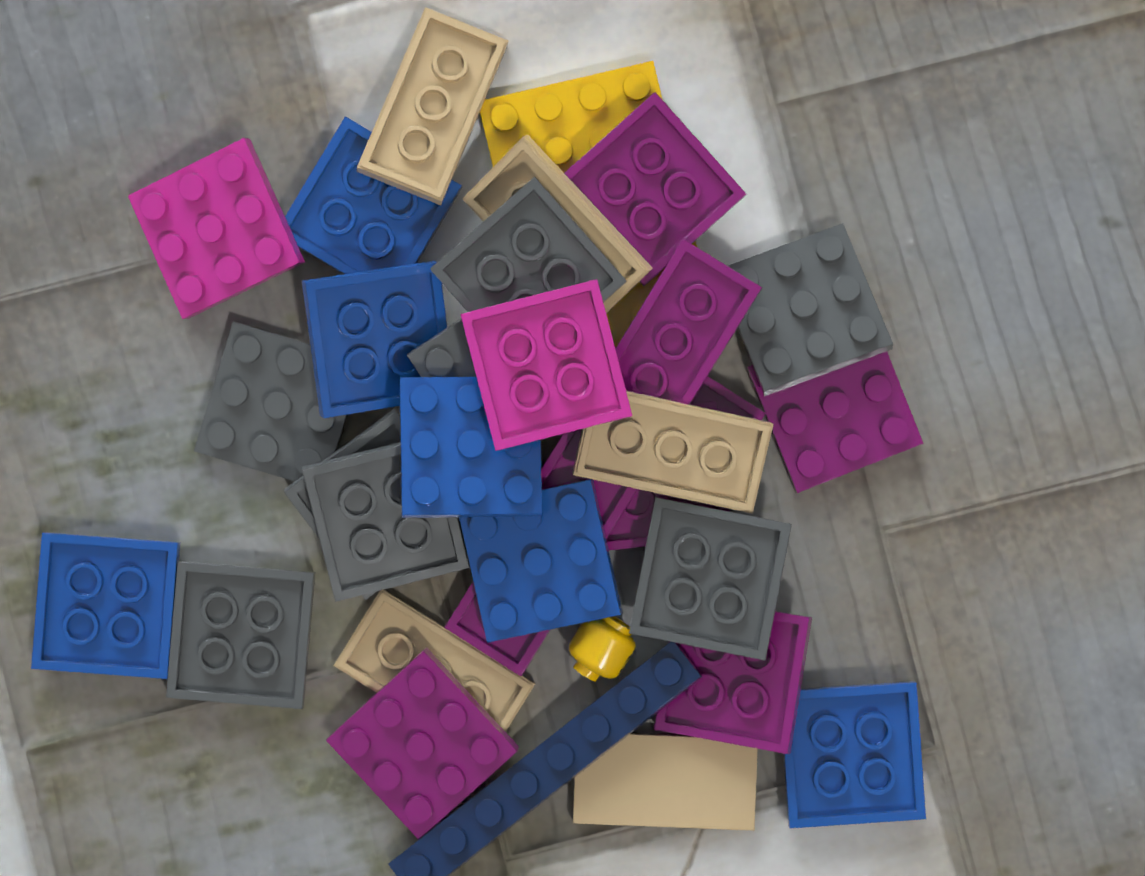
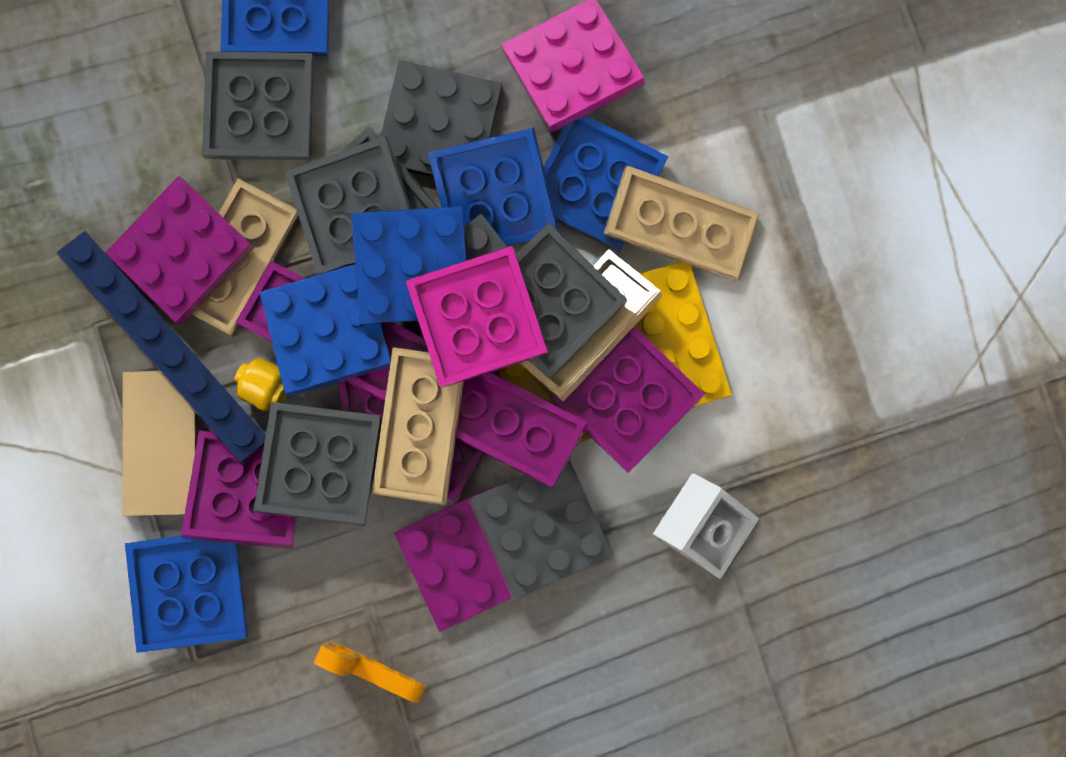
camera: 85 degrees right, 5 degrees down
none -> light orange beam [313,641,427,703]
none -> white slope [653,473,759,579]

